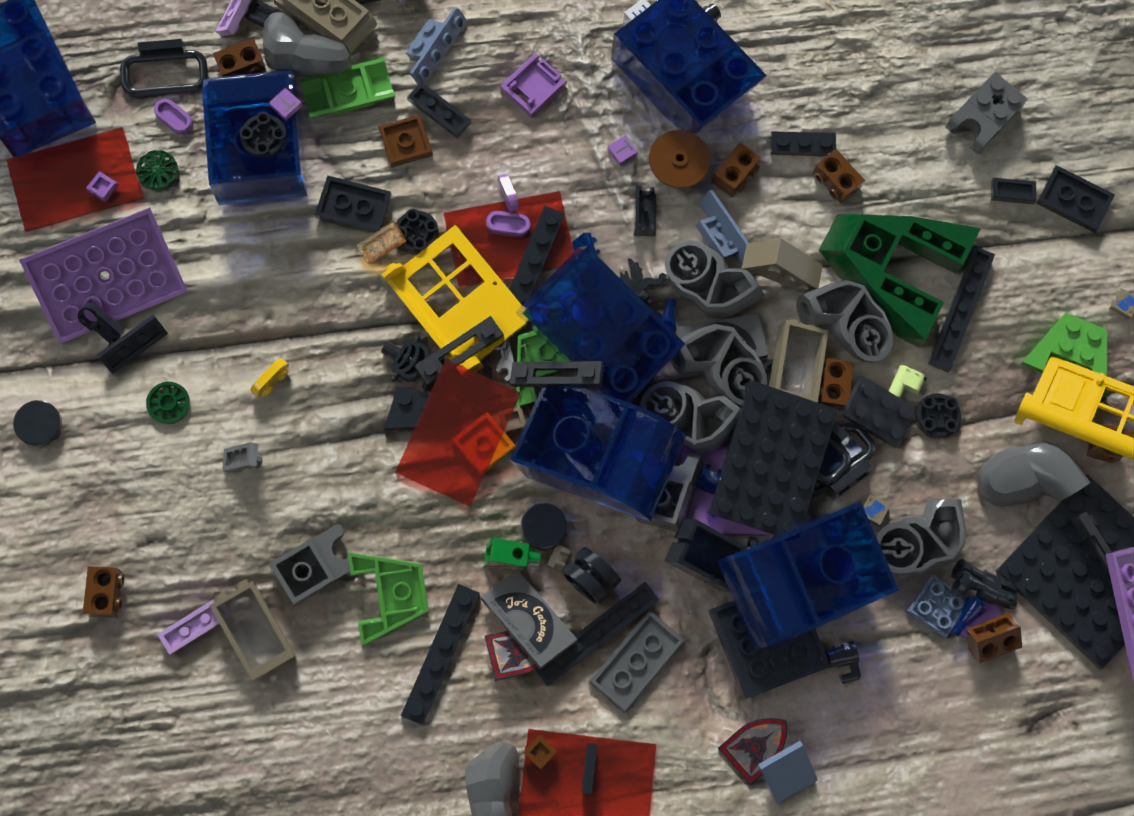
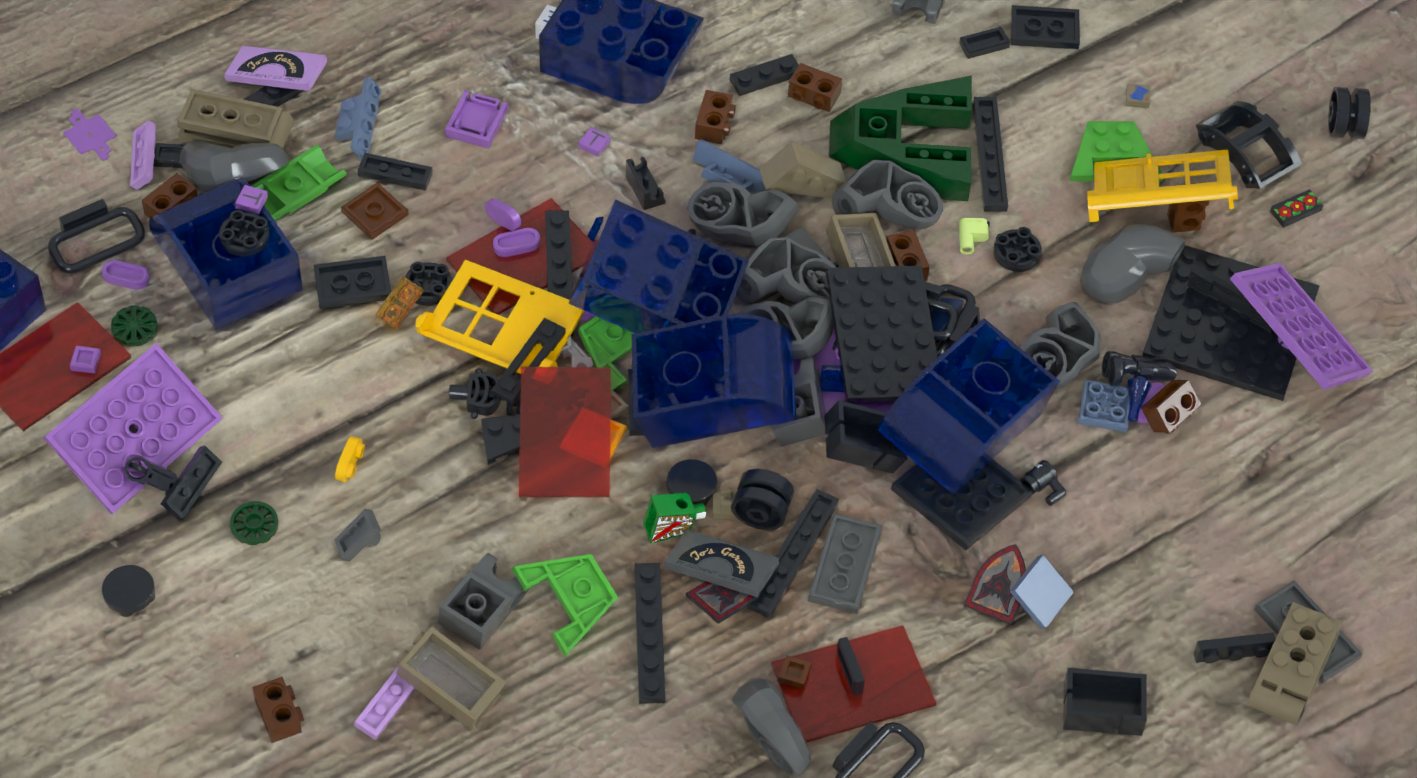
camera: 20 degrees left, 20 degrees down
black container [510,361,604,387] -> none
reddish brown piece [649,130,710,188] -> none
black plate [841,375,916,448] -> none

